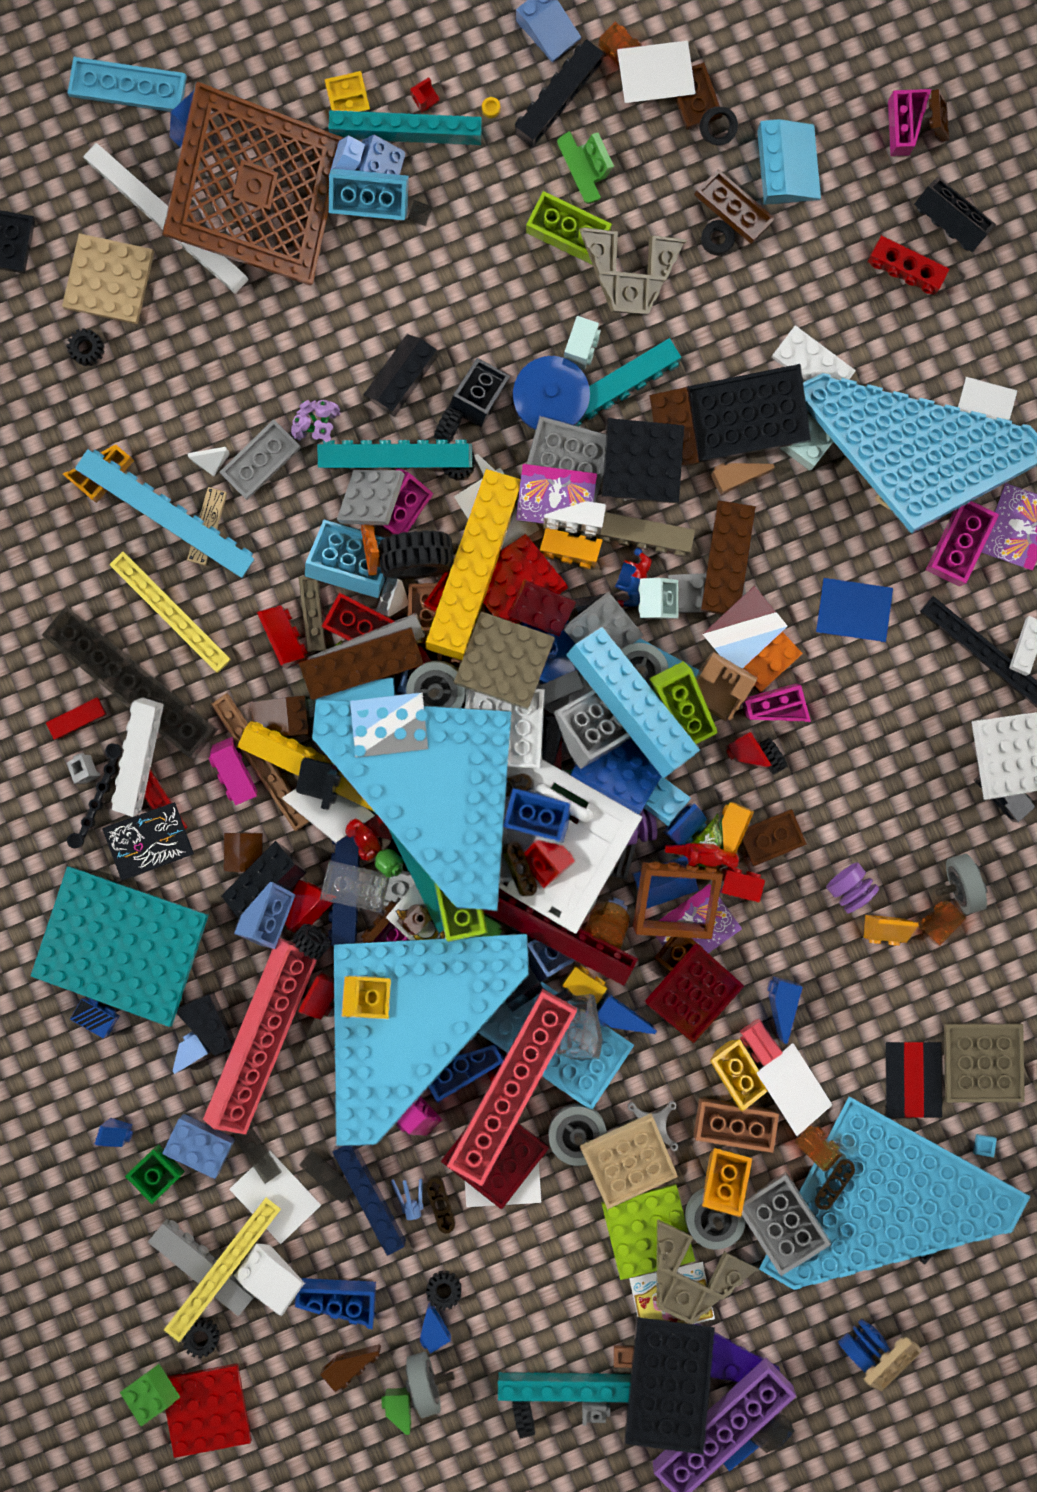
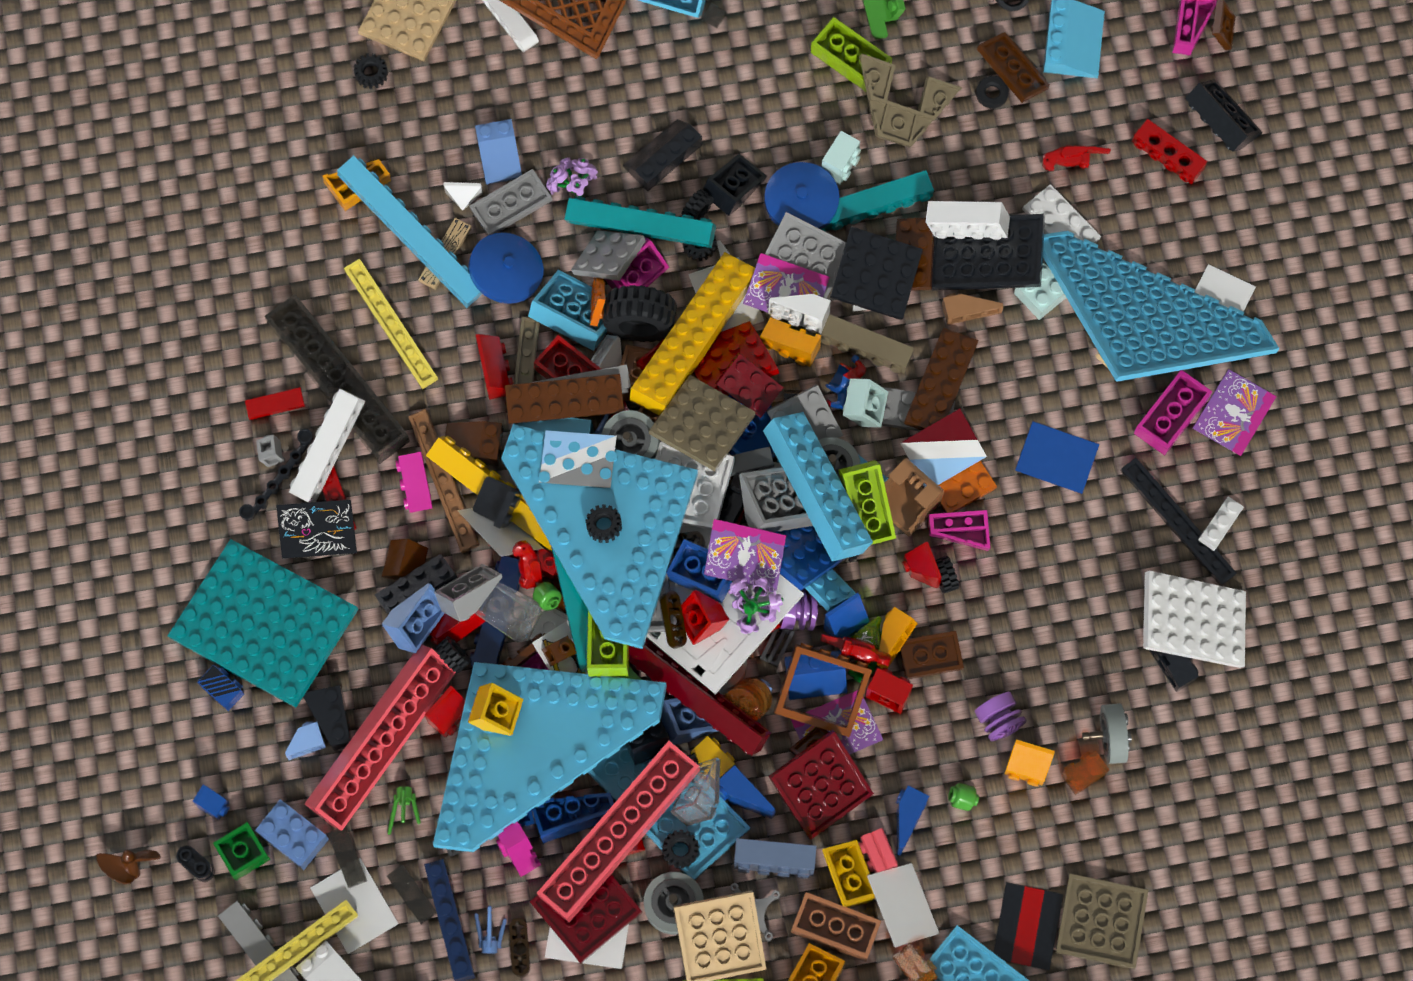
camera: 10 degrees right, 15 degrees down
none -> reddish brown piece [96,849,161,884]
none -> black brick [176,845,215,882]
none -> bright green plant [387,787,421,835]
none -> light grey slope [434,564,502,622]
none -> blue dish [469,233,544,304]
none -> medium blue slope [475,119,522,185]
none -> black tyre [586,504,622,543]
none -> black tyre [662,830,699,869]
none -> sticker [704,519,786,591]
none -> lavender plant [729,577,784,634]
none -> sand blue brick [734,838,816,879]
none -> white brick [926,201,1010,240]
none -> bright green head [948,783,979,811]
none -> red animal [1042,145,1111,171]

